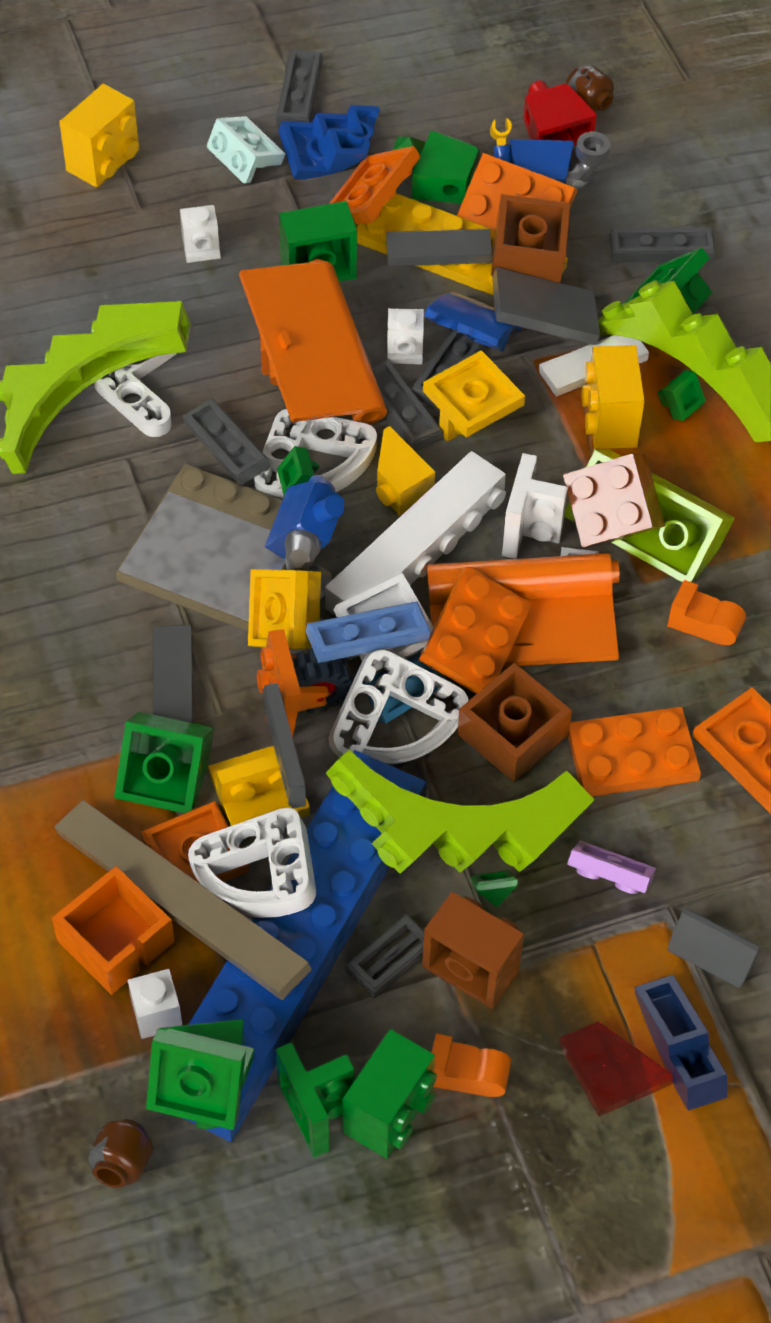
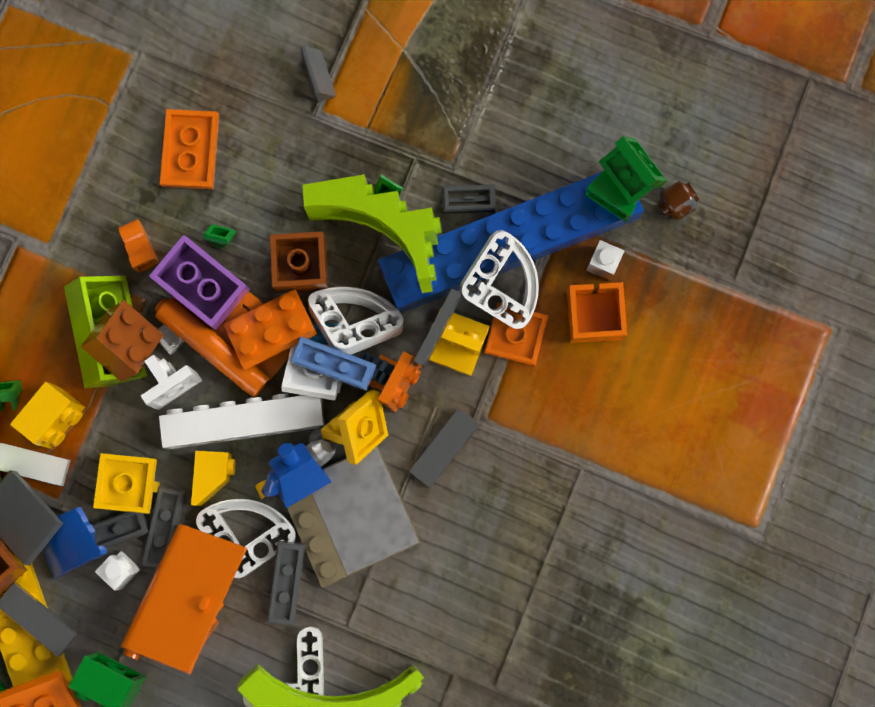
camera: 135 degrees left, 25 degrees up
dark tan tile [54,800,311,1000] -> none
green slope [114,712,214,813] -> none
green bracket [275,1042,354,1158] -> none
green tile [277,446,320,496] -> none
green brick [343,1029,438,1159] -> none
dark orange brick [422,891,524,1010] -> none
orange leg [431,1033,512,1097] -> none
clear red wing [559,1021,673,1117] -> none
orange plate [567,707,701,797] -> none
lavender plate [567,840,656,894] -> none
dark blue slope [634,975,727,1111] -> none
none -> medium lavender brick [149,235,250,330]
none -> green slope [202,224,236,250]

